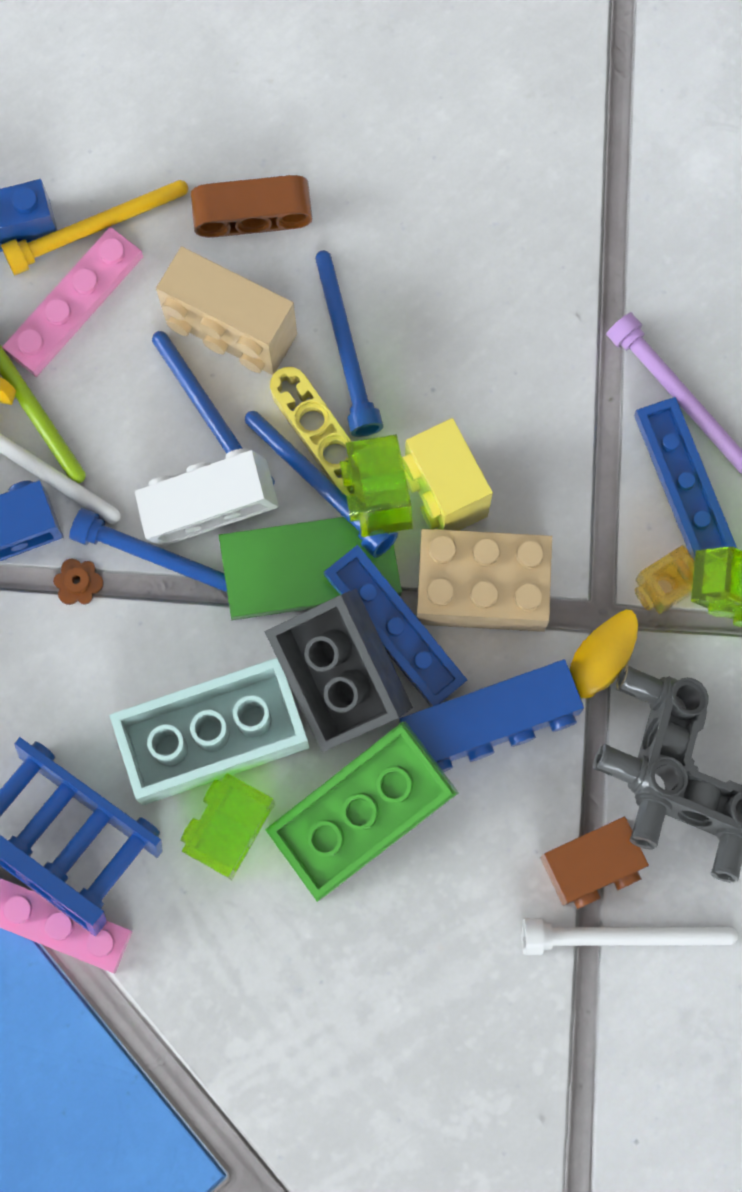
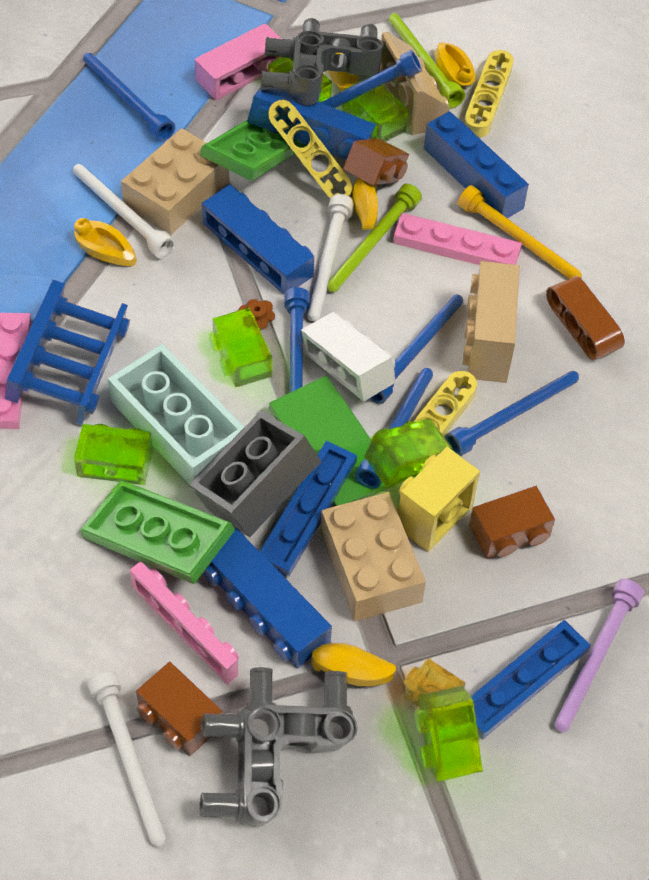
camera: 65 degrees right, 20 degrees down
none -> bright pink plate [130,561,239,685]
none -> clear neon green brick [209,308,272,388]
none -> dark orange brick [469,485,555,559]

